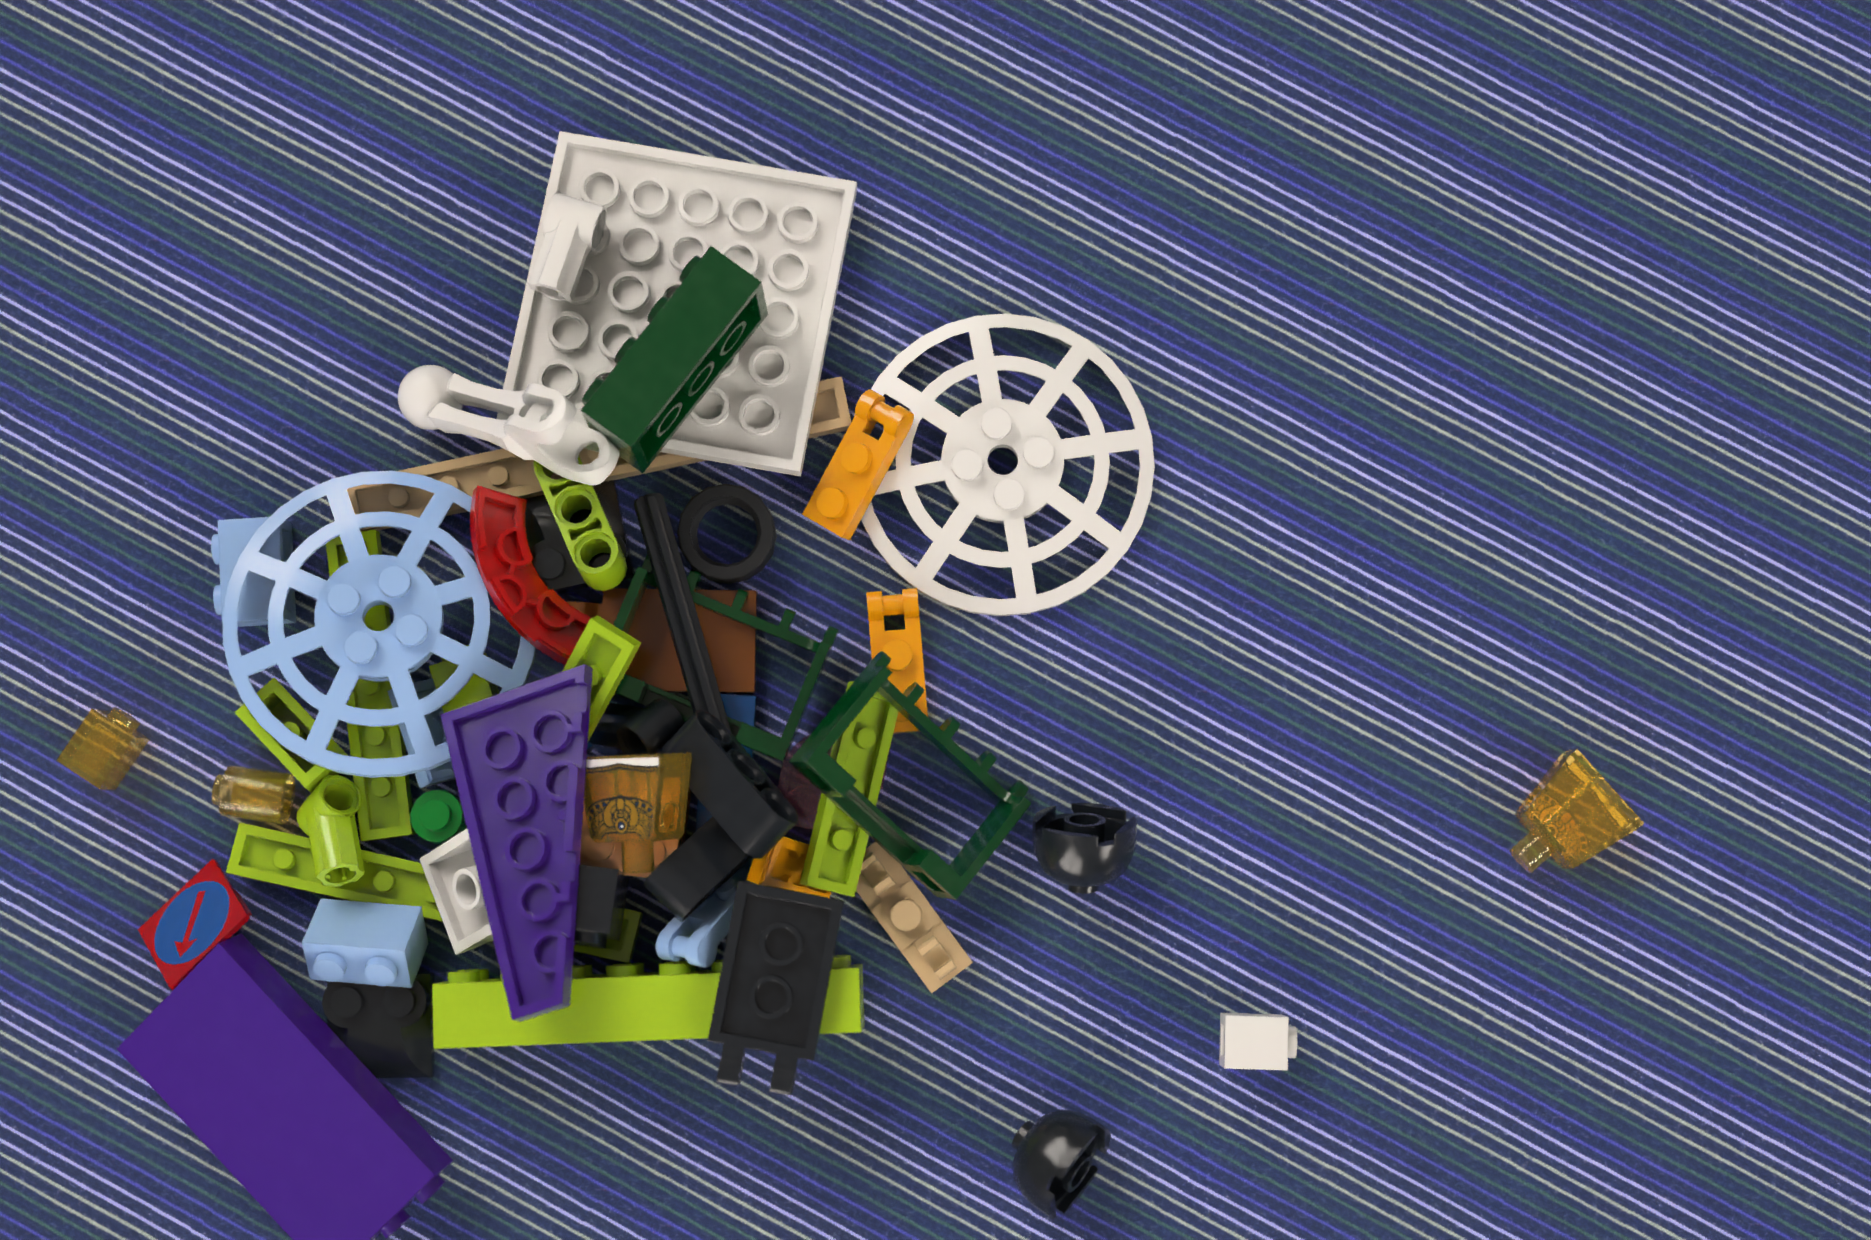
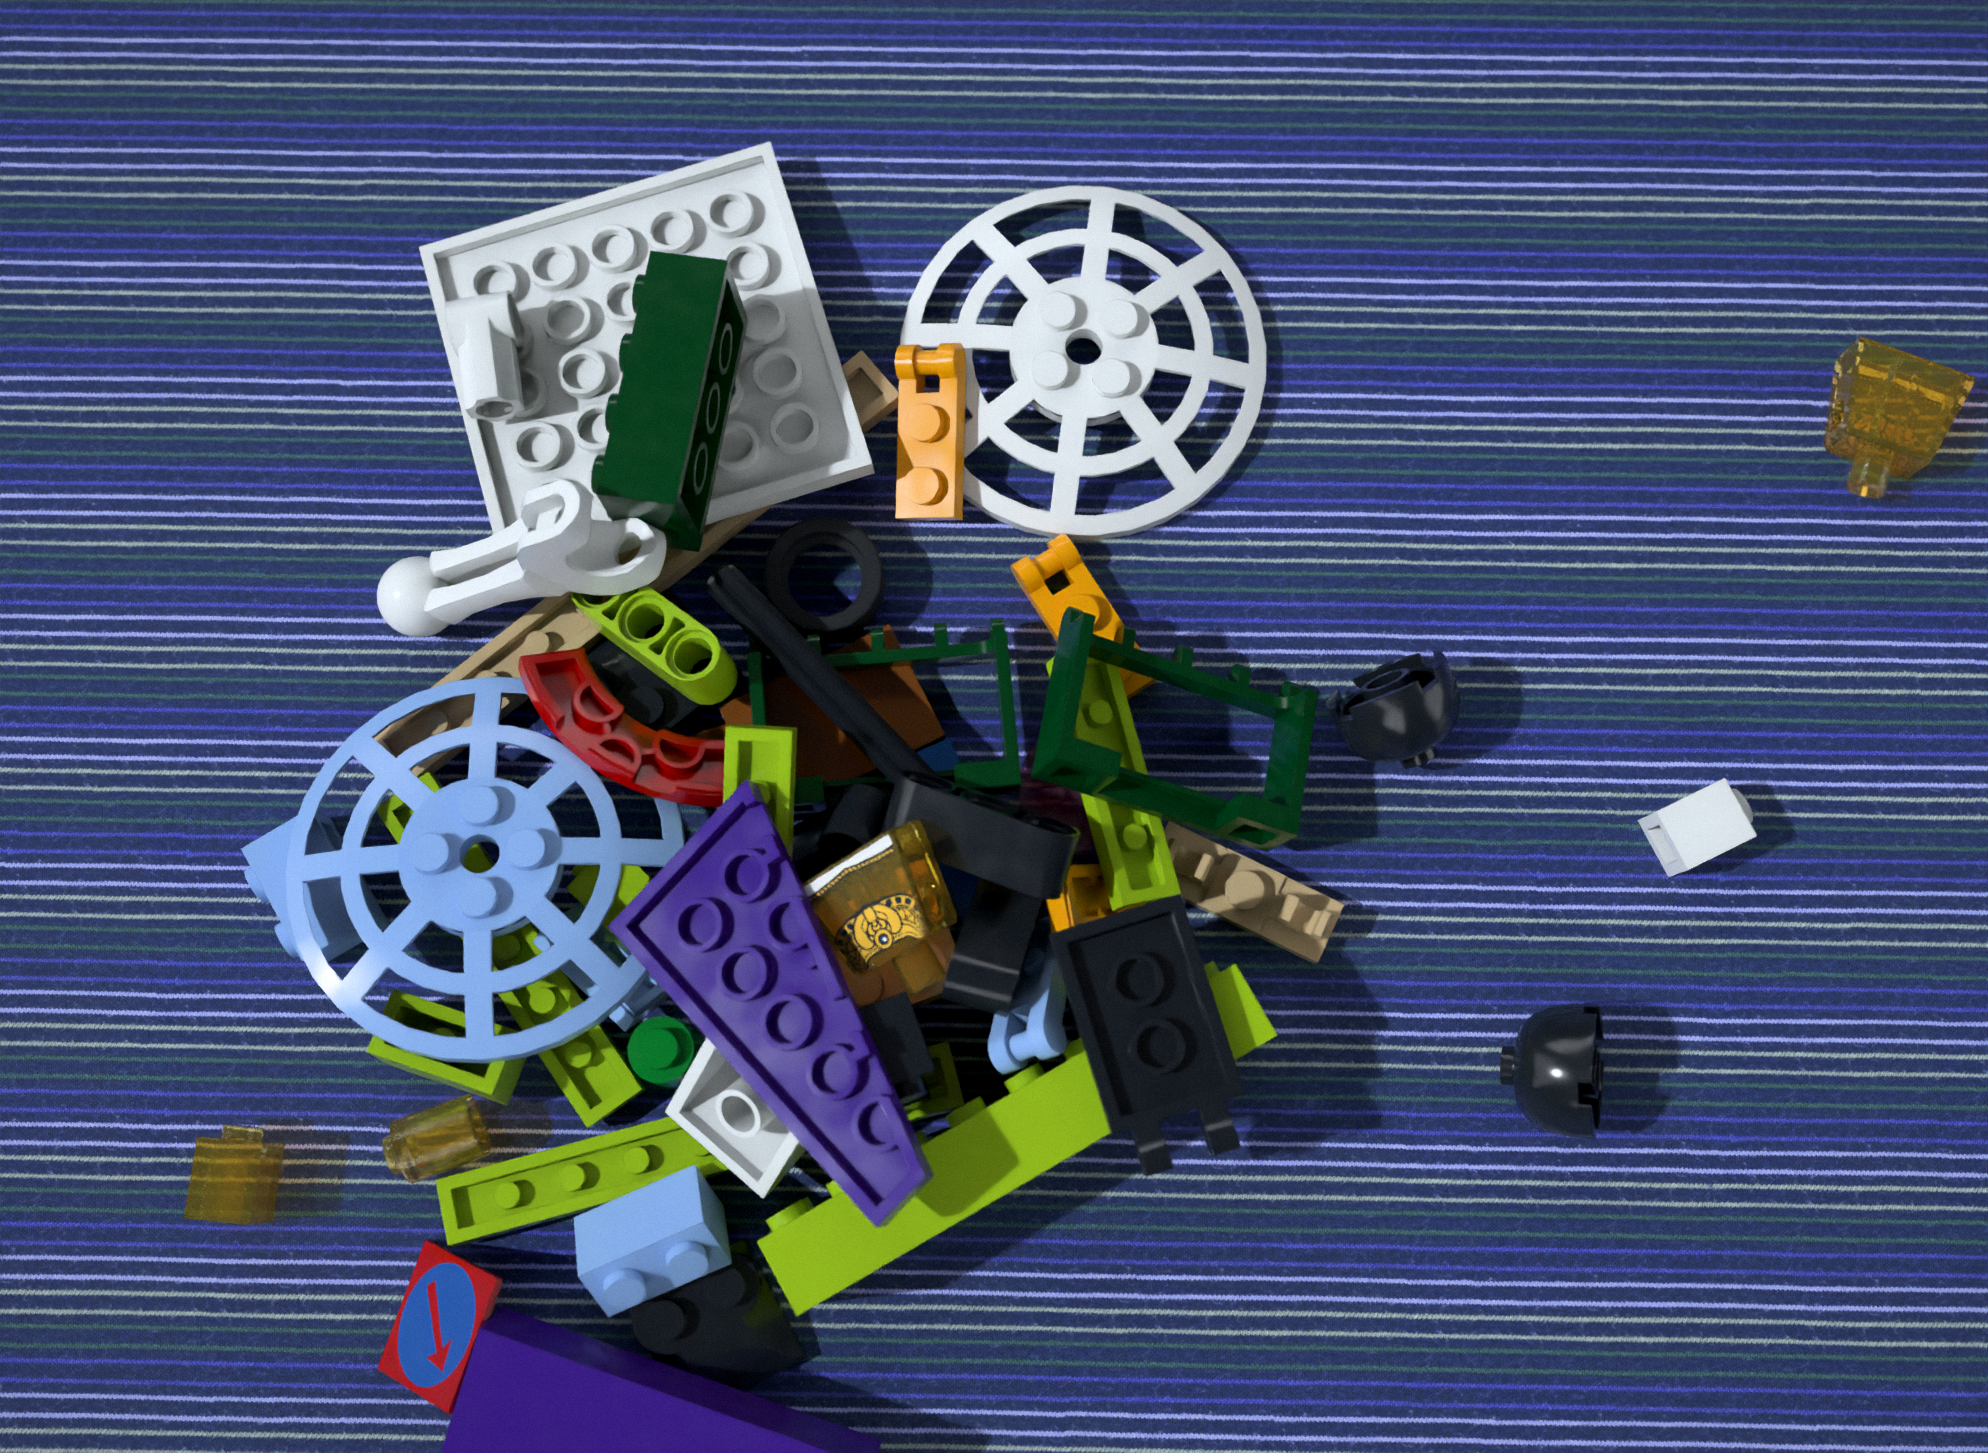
camera: 30 degrees left, 5 degrees down
lime piece [297,775,365,887] -> none

